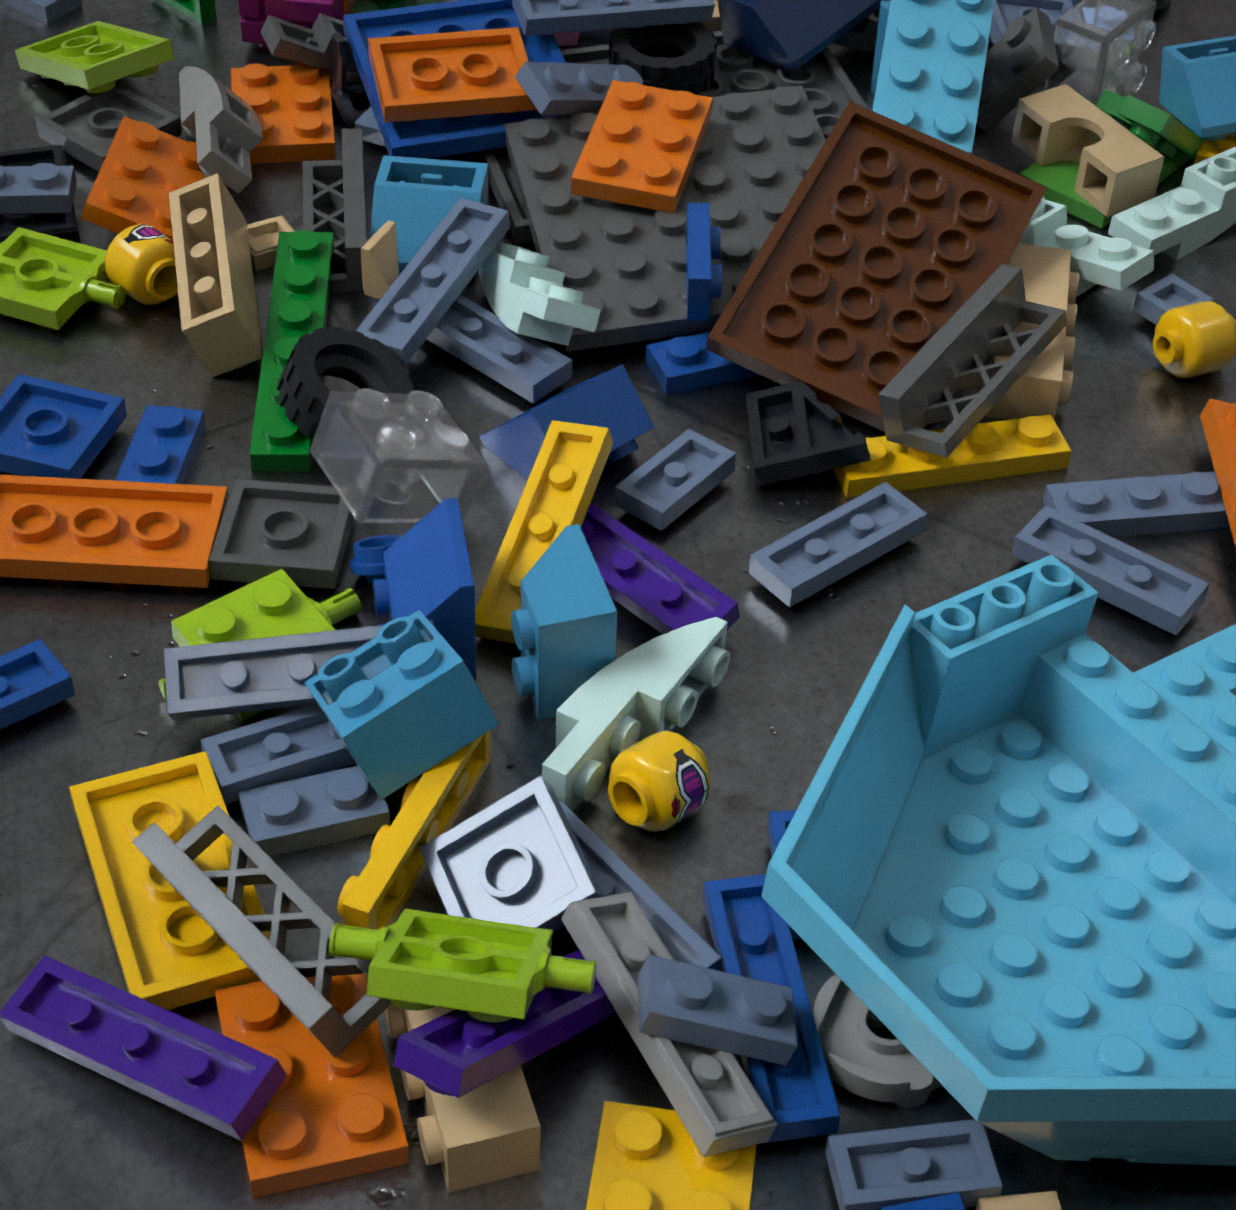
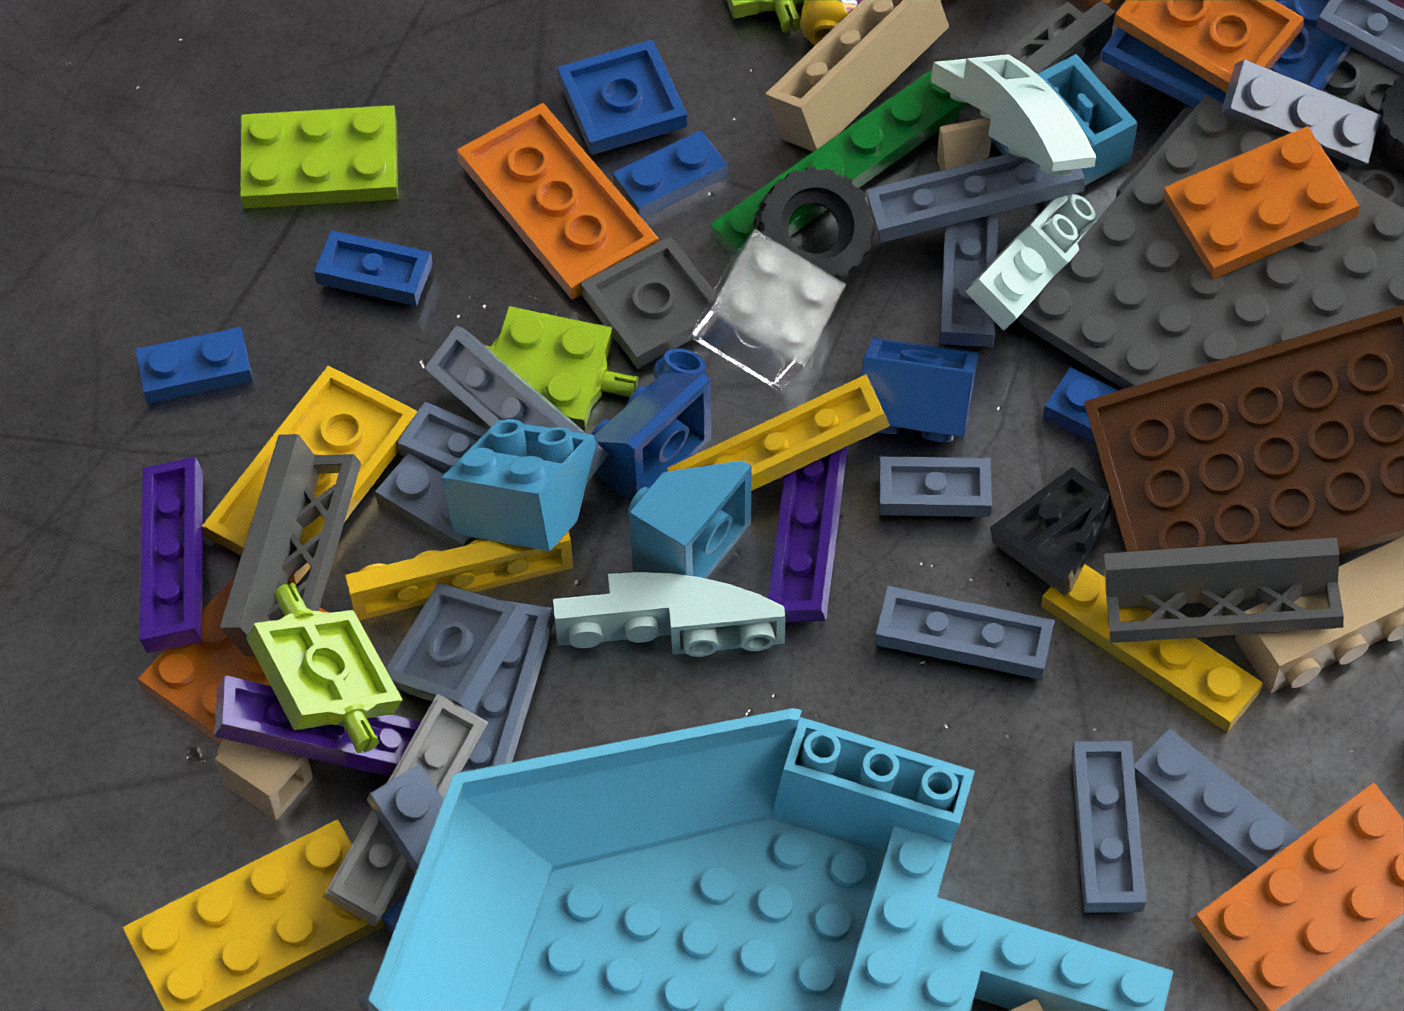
camera: 55 degrees right, 15 degrees up
tan tile [247,215,295,272] -> none
yellow head [608,730,711,833] -> none
blue plate [685,203,722,321] -> none
none -> light aqua slope [931,54,1096,176]

